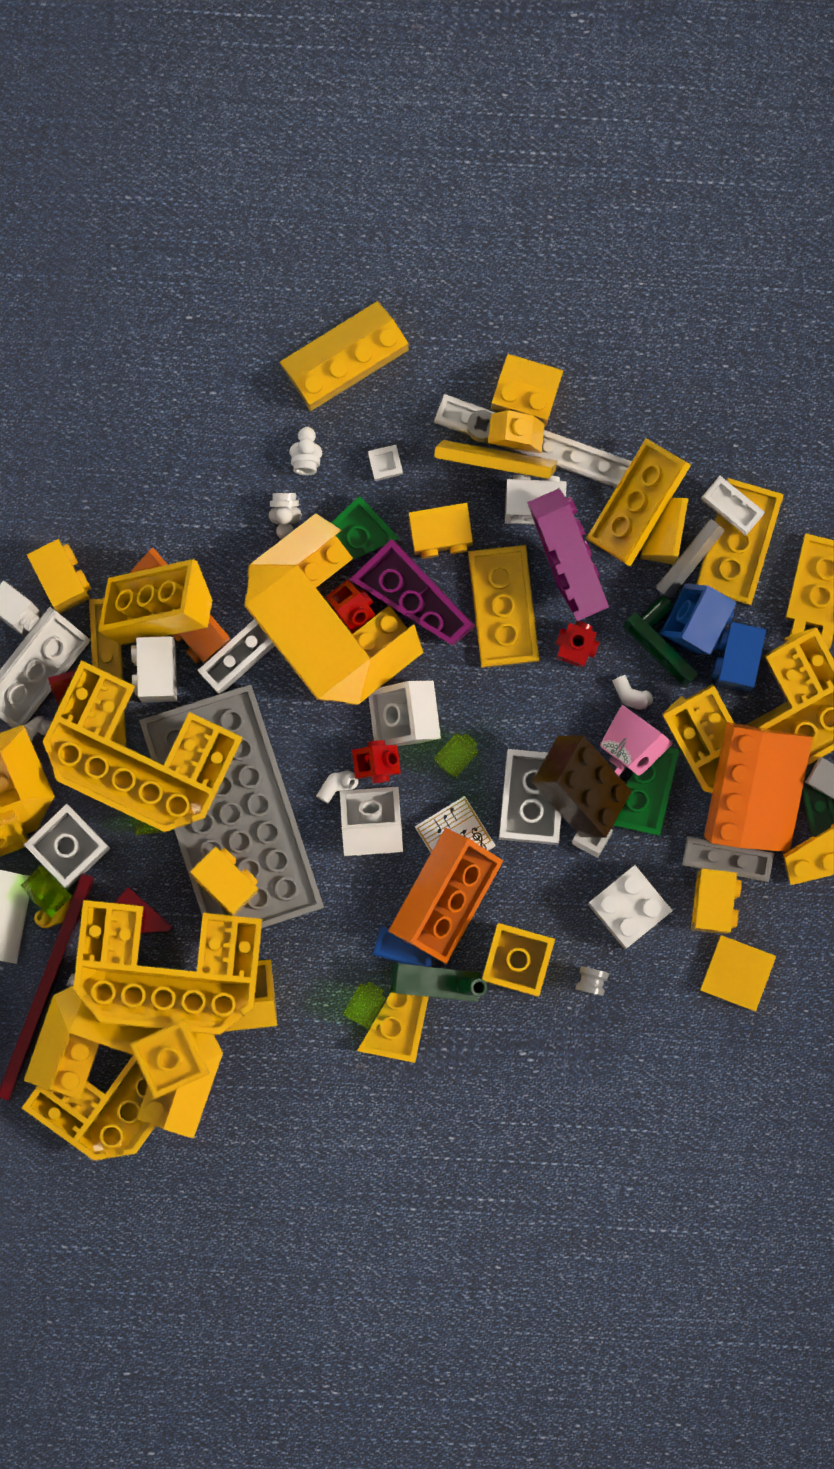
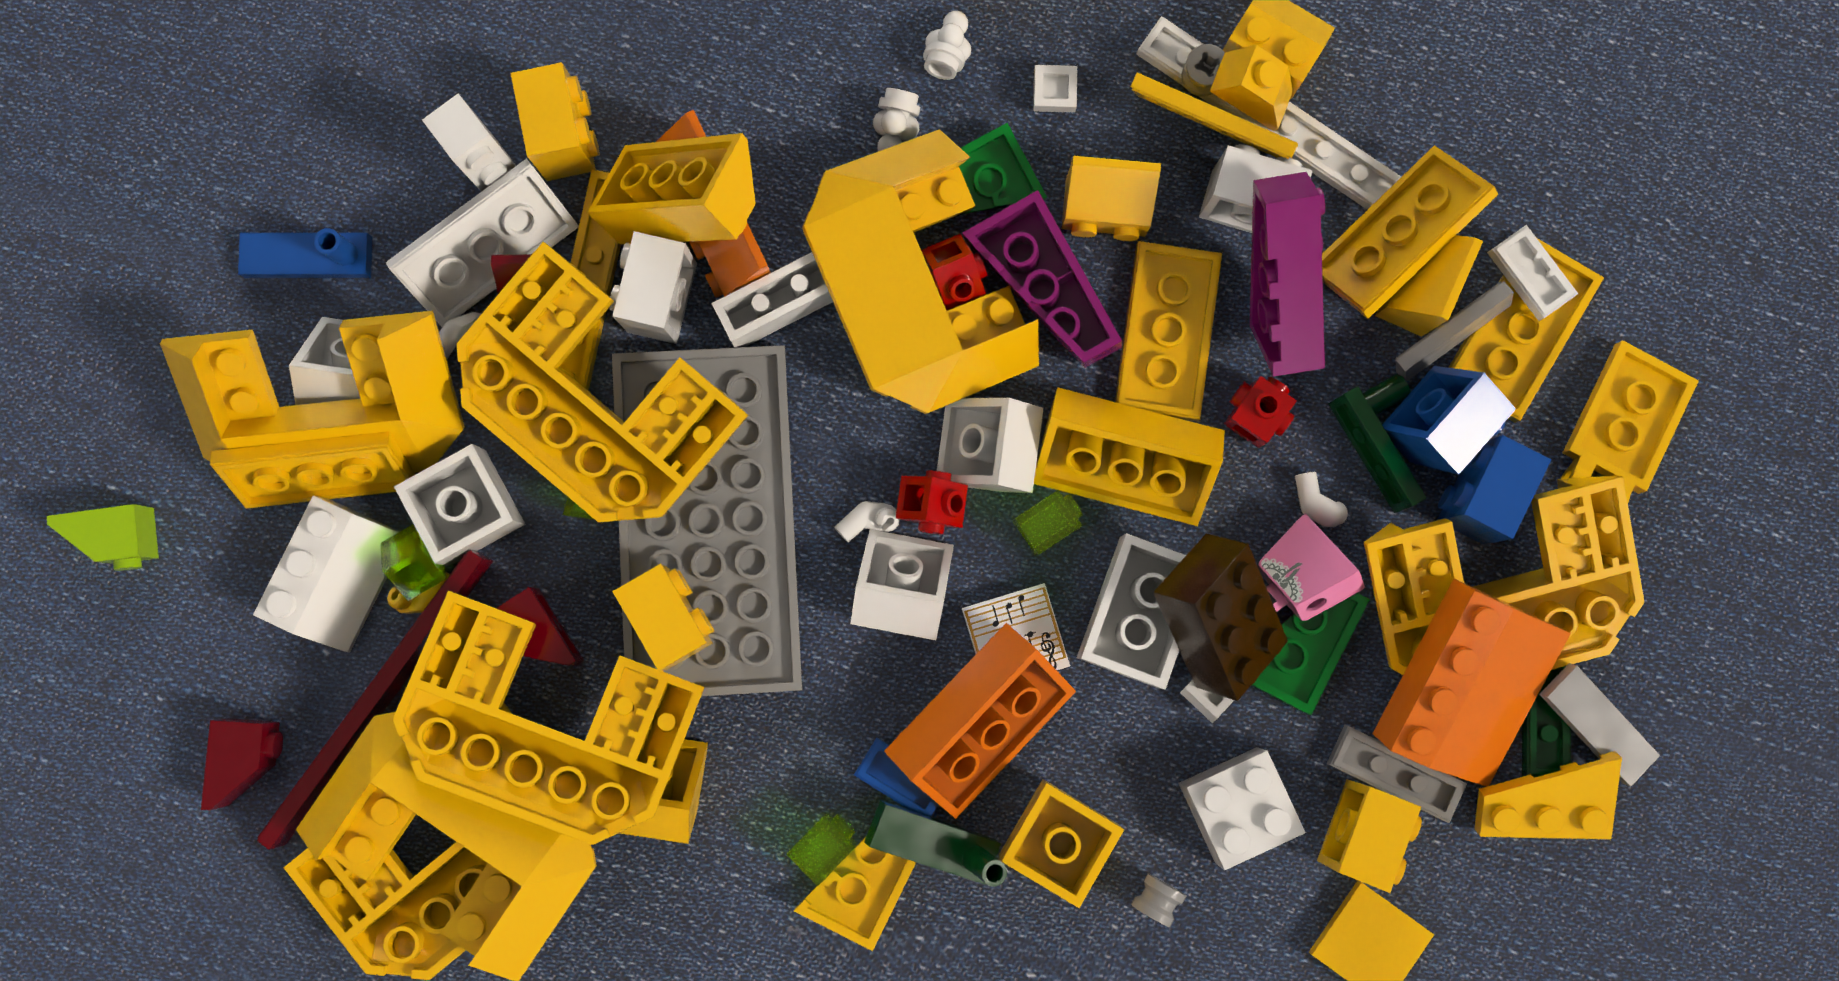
camera: 15 degrees right, 0 degrees up
yellow tile [129,1019,210,1099] -> none
none -> yellow slope [1034,387,1225,526]

